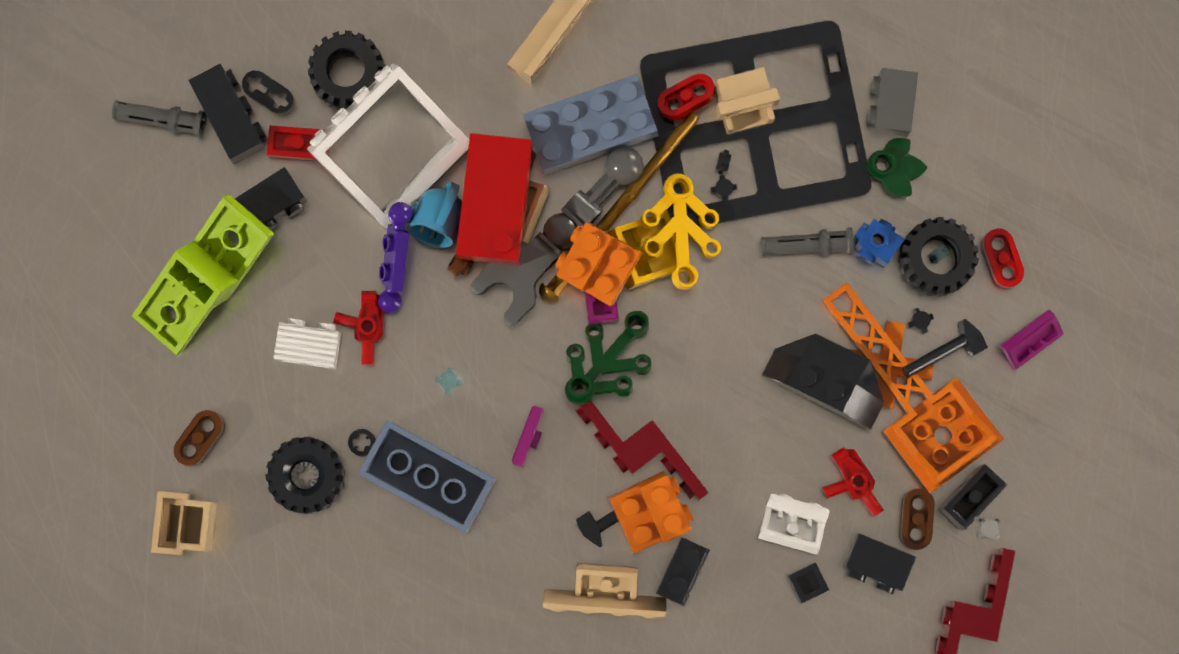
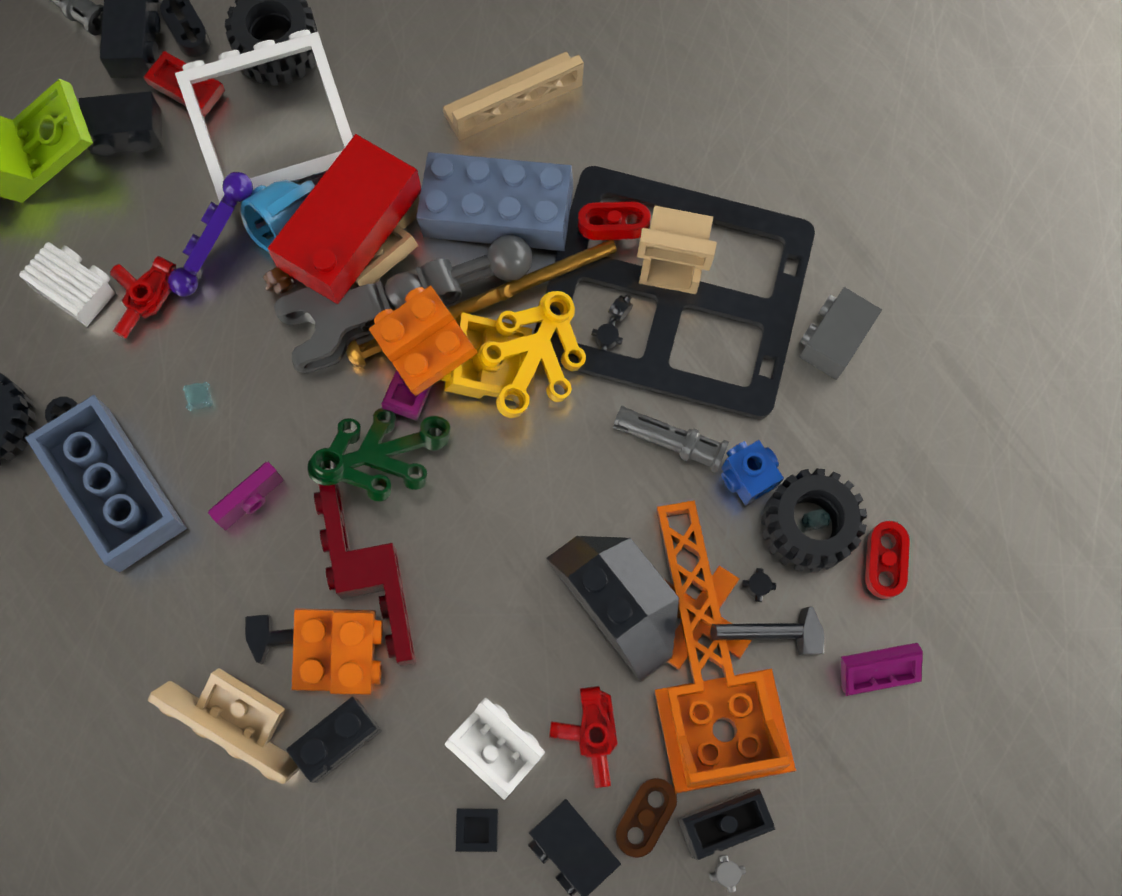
camera: 20 degrees right, 10 degrees down
dark green plate [867,138,927,197] -> none

